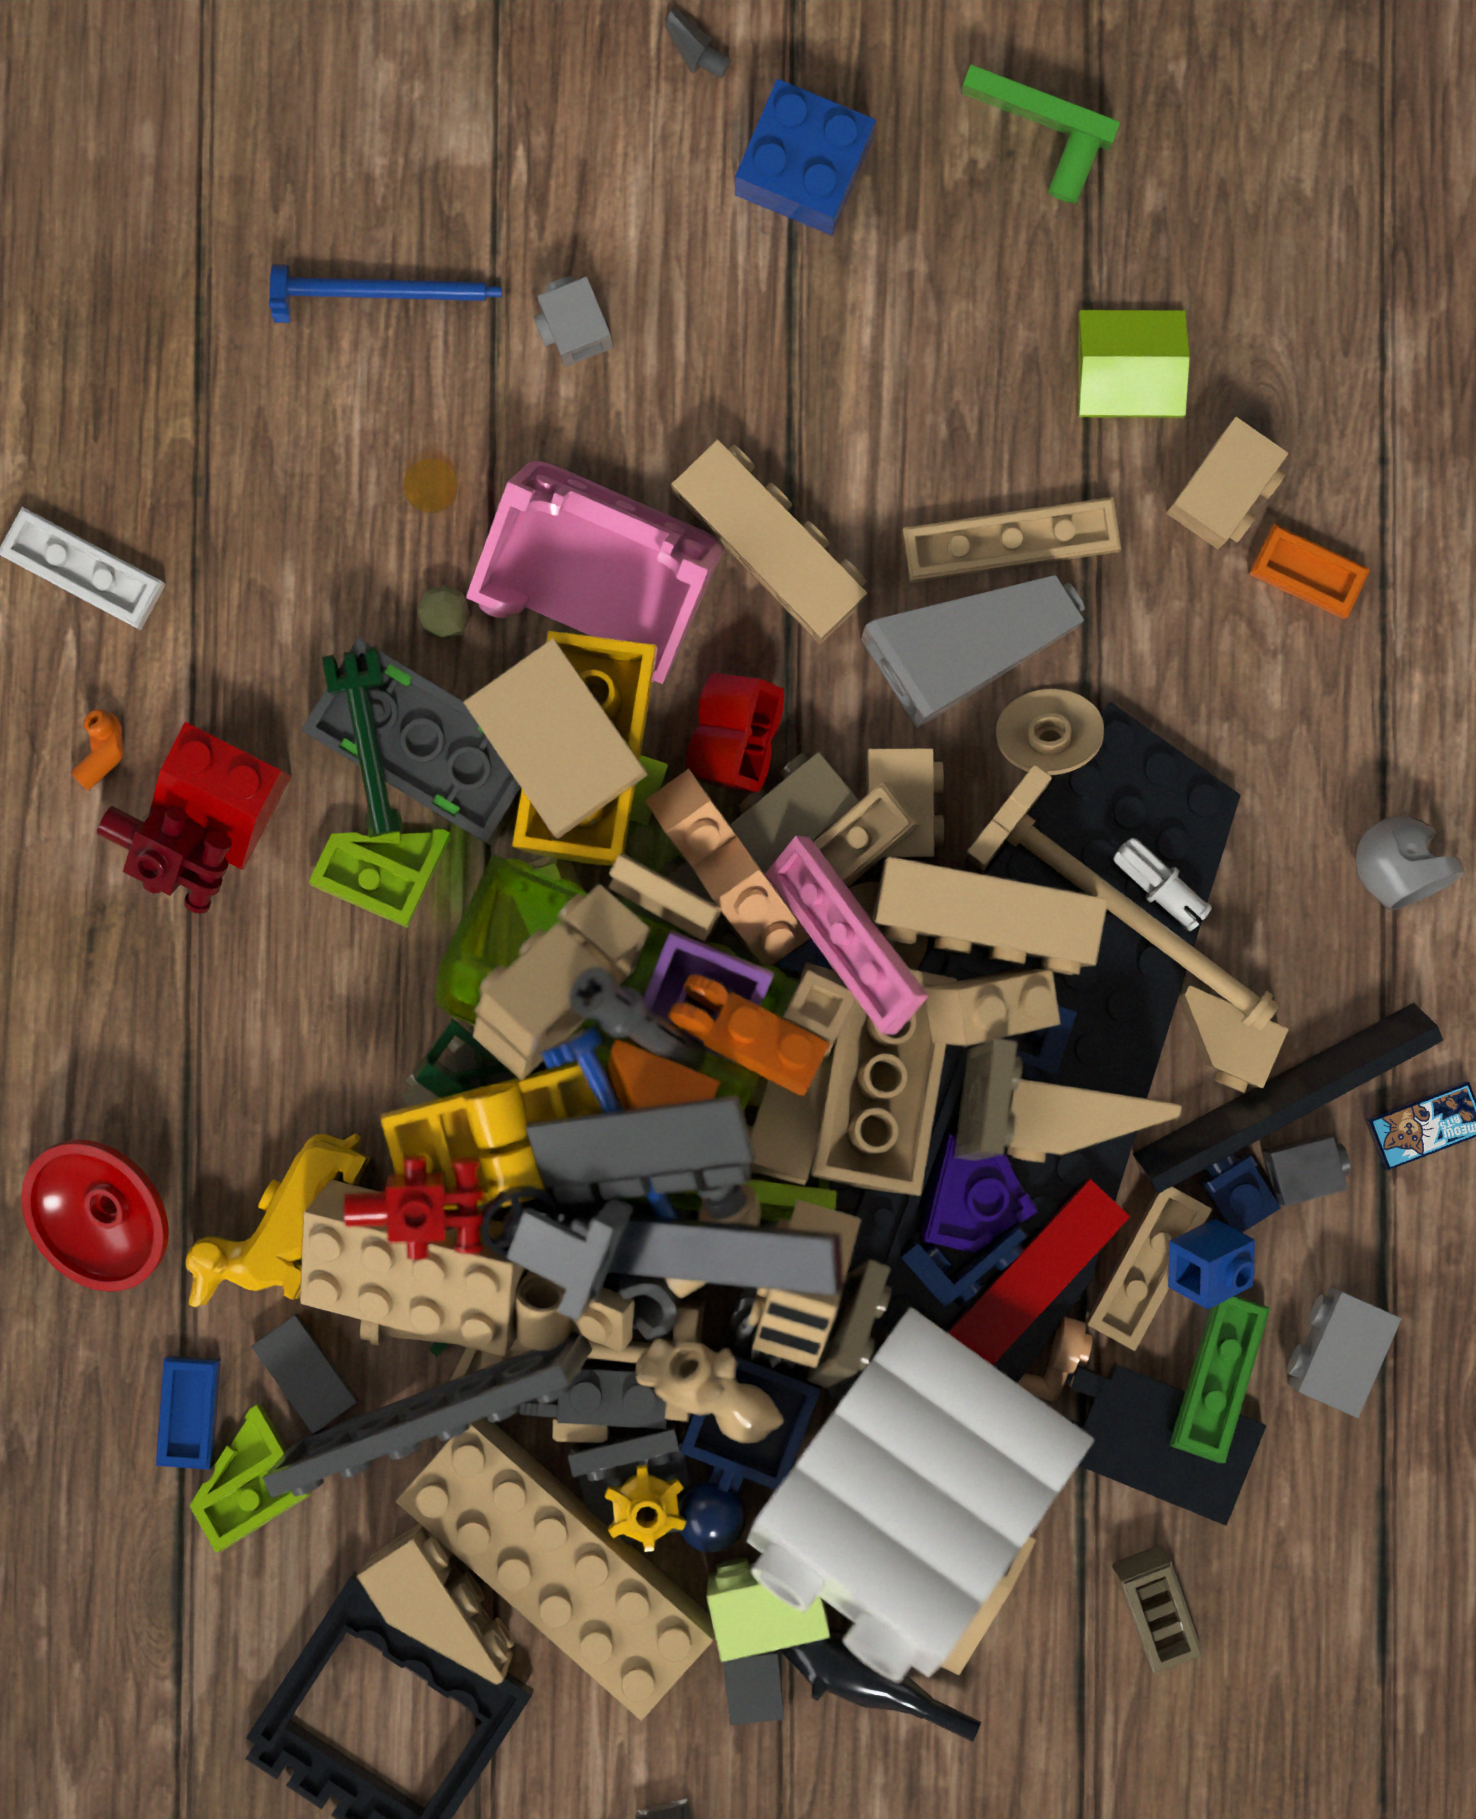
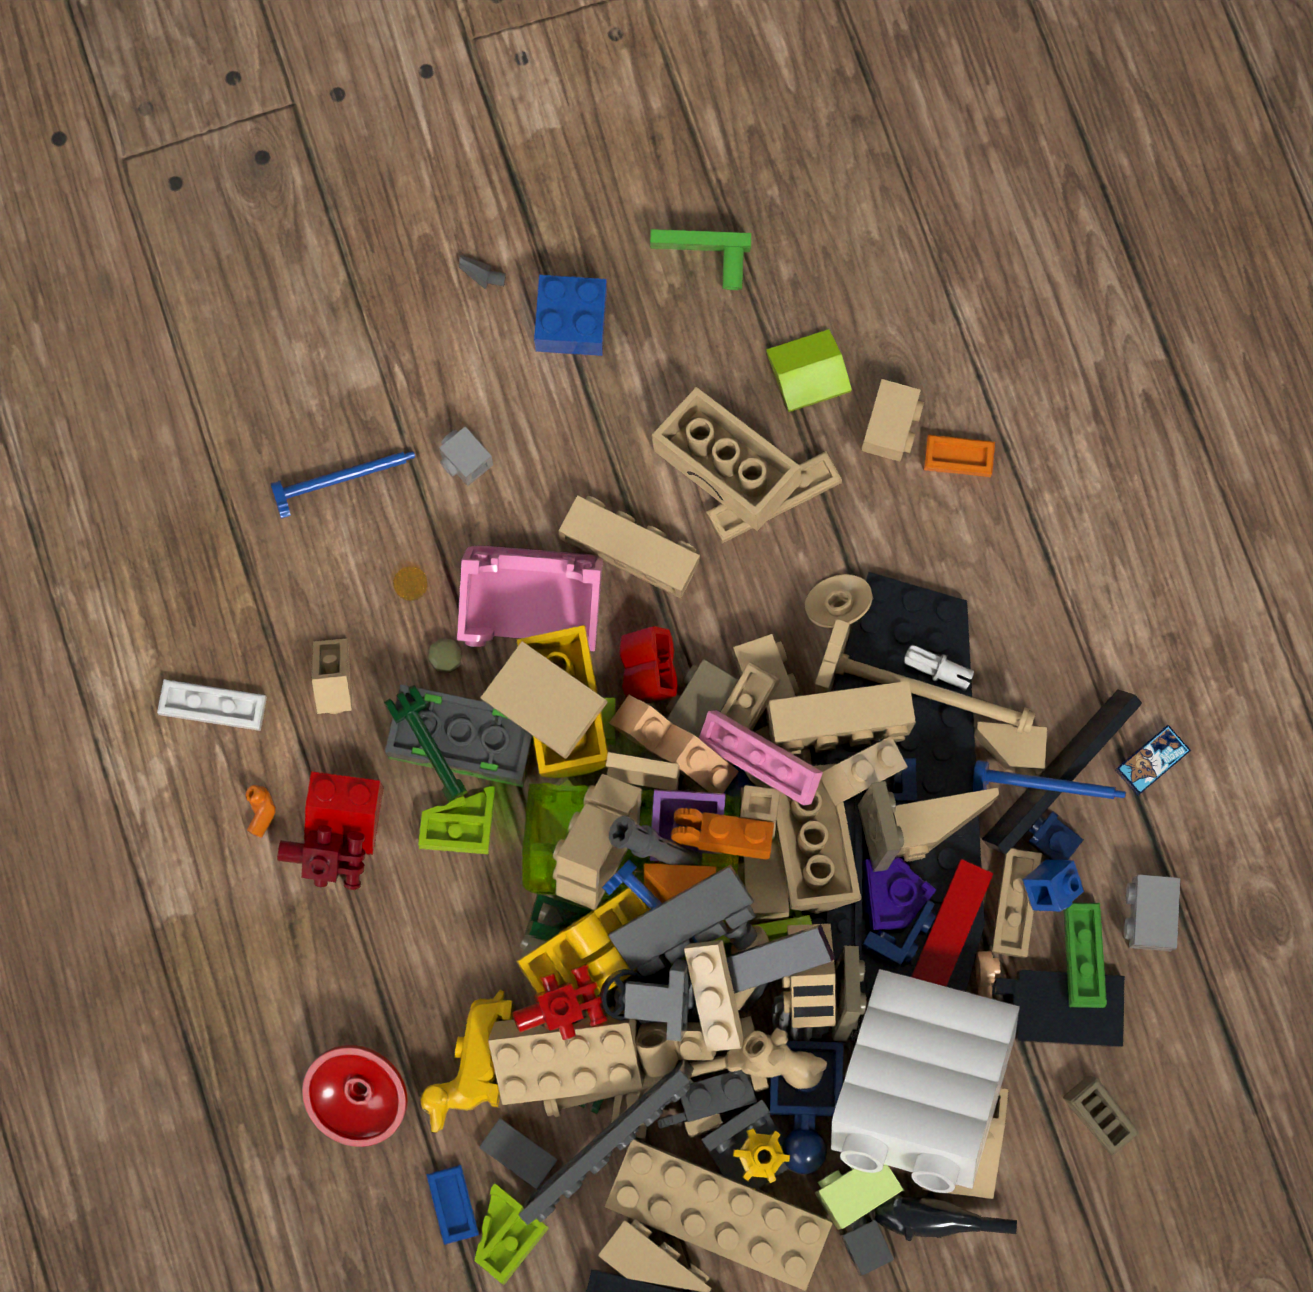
camera: 25 degrees left, 10 degrees down
light grey slope [861,575,1085,729] -> none
flat silver brick [1261,1135,1351,1206] -> none
light grey helmet [1356,816,1465,910] -> none
none -> tan slope [312,638,352,714]
none -> tan brick [652,387,801,531]
none -> tan plate [684,940,744,1052]
none -> blue piece [973,760,1126,799]

